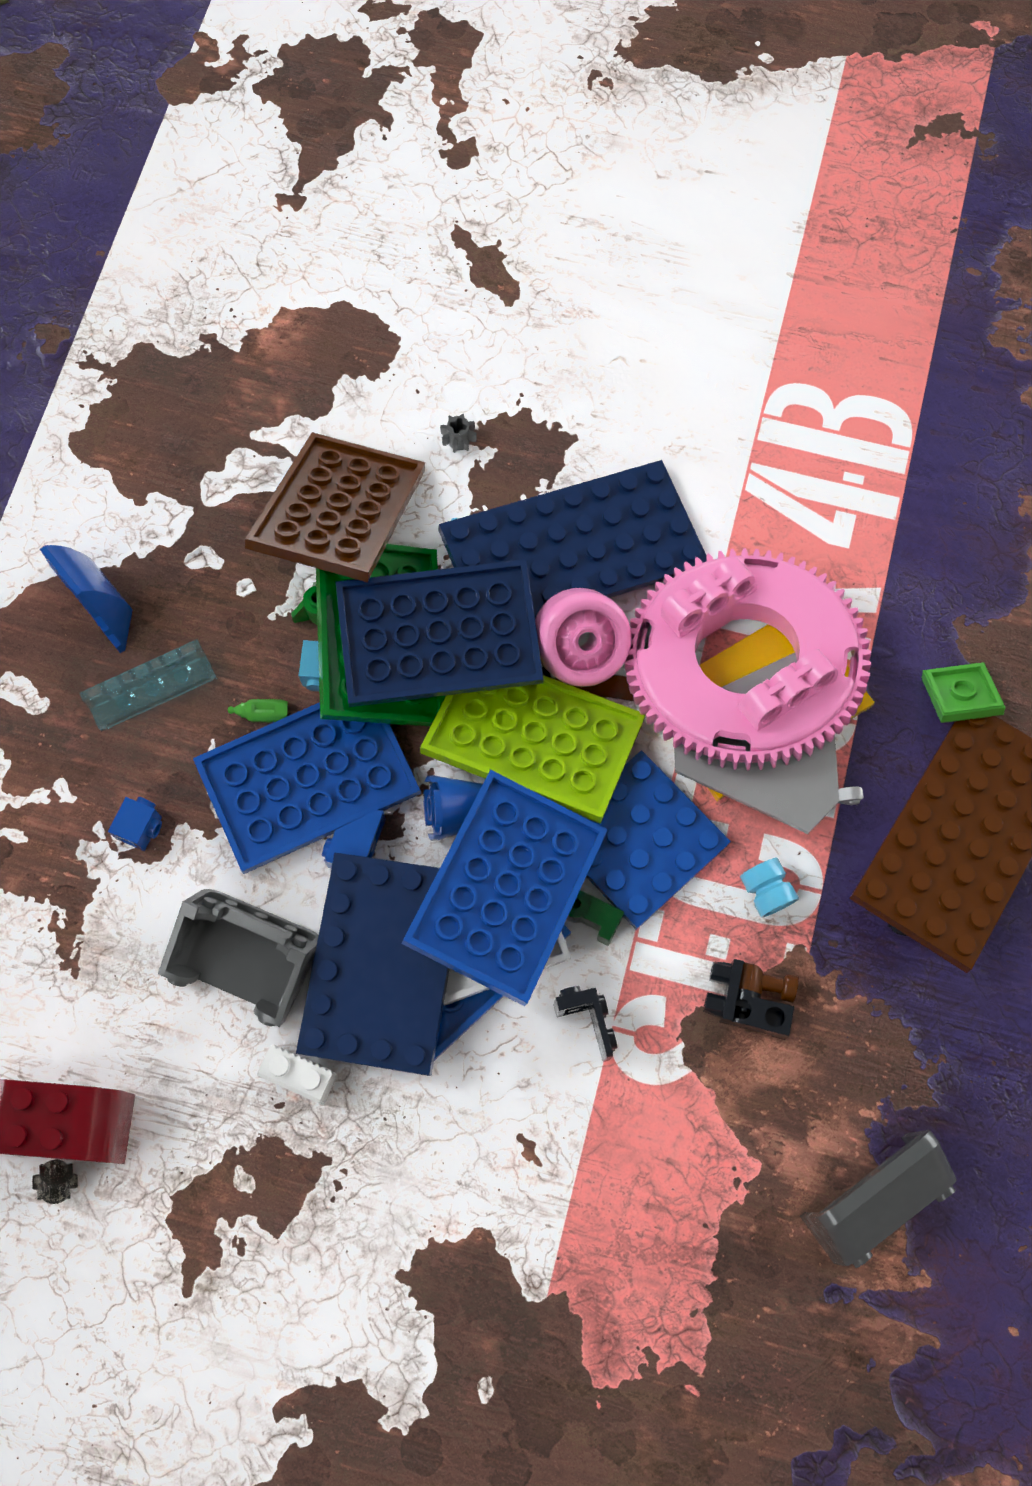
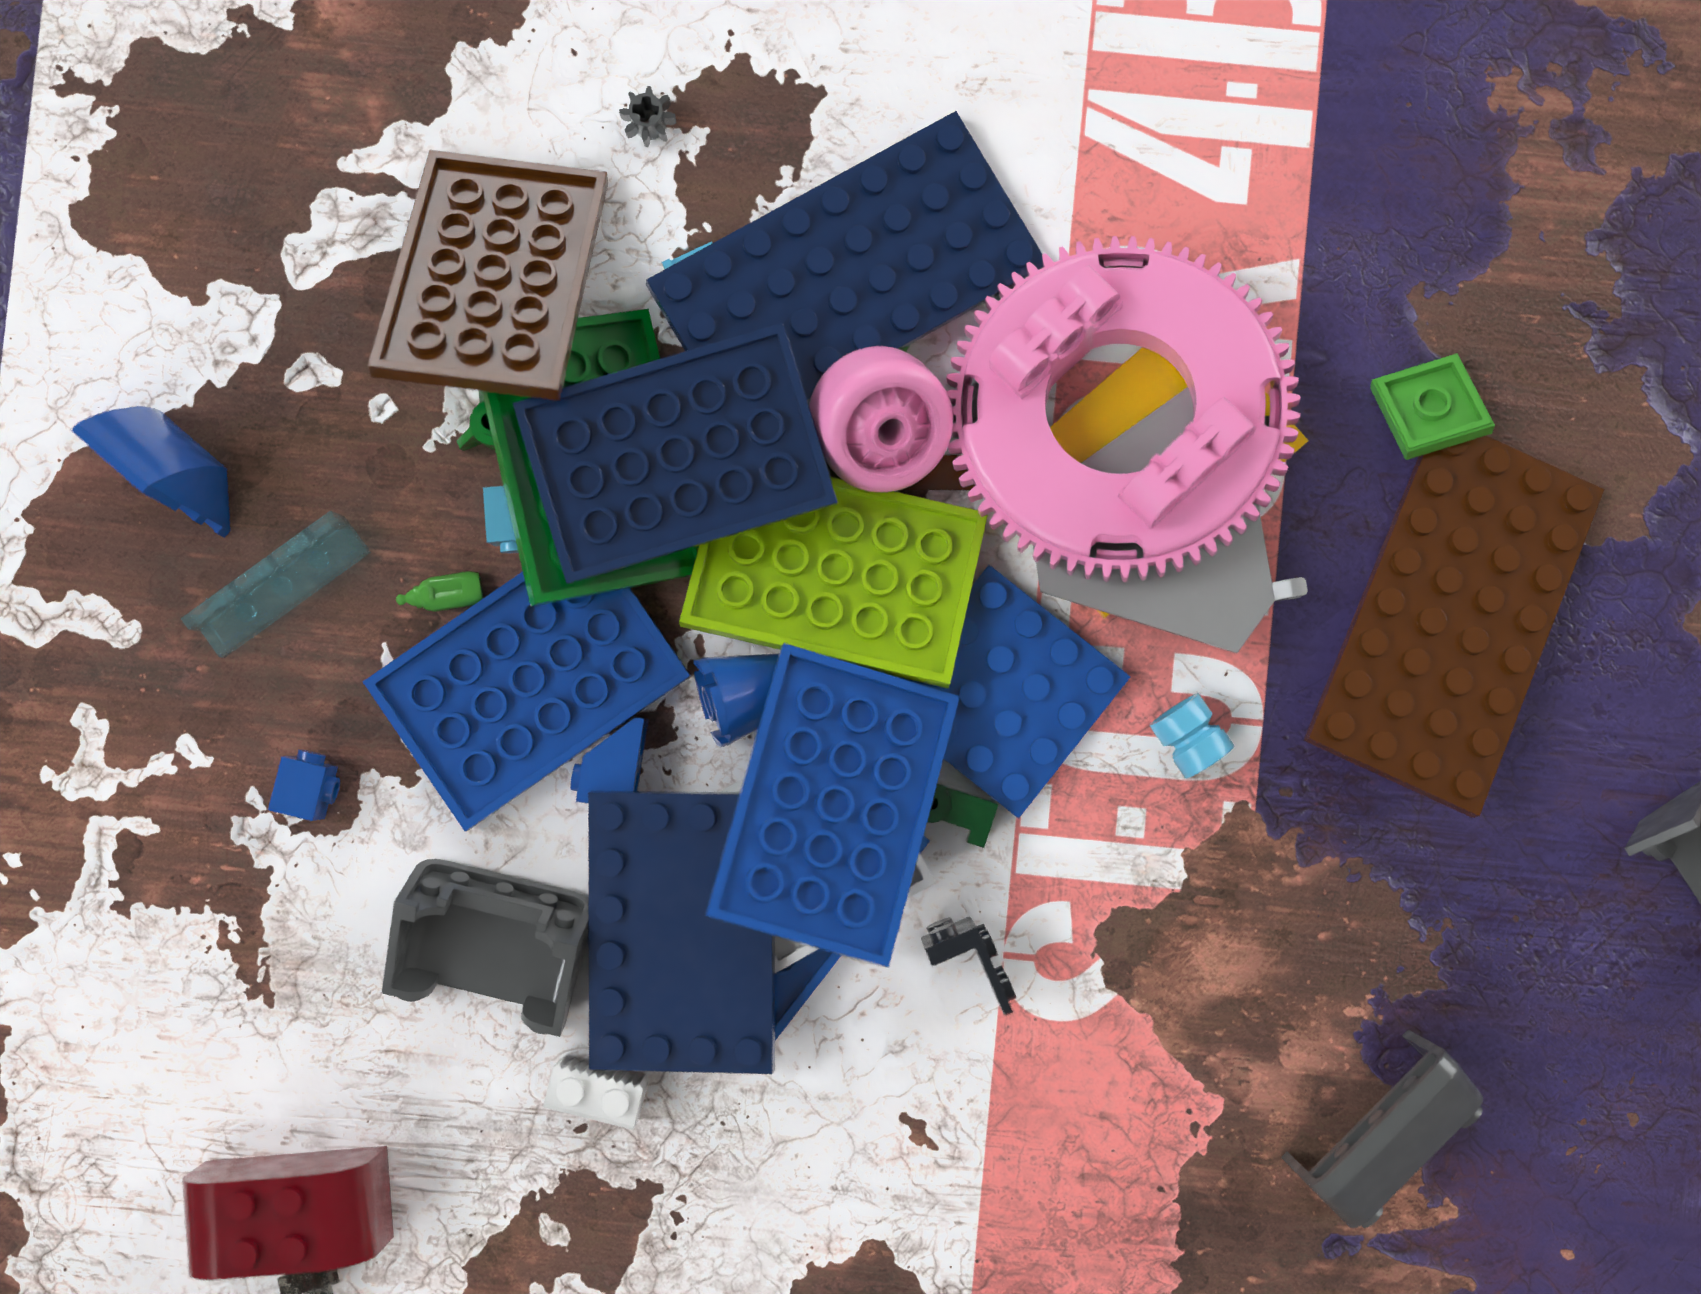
camera: 10 degrees left, 15 degrees up
black hips [703,959,799,1040] -> none

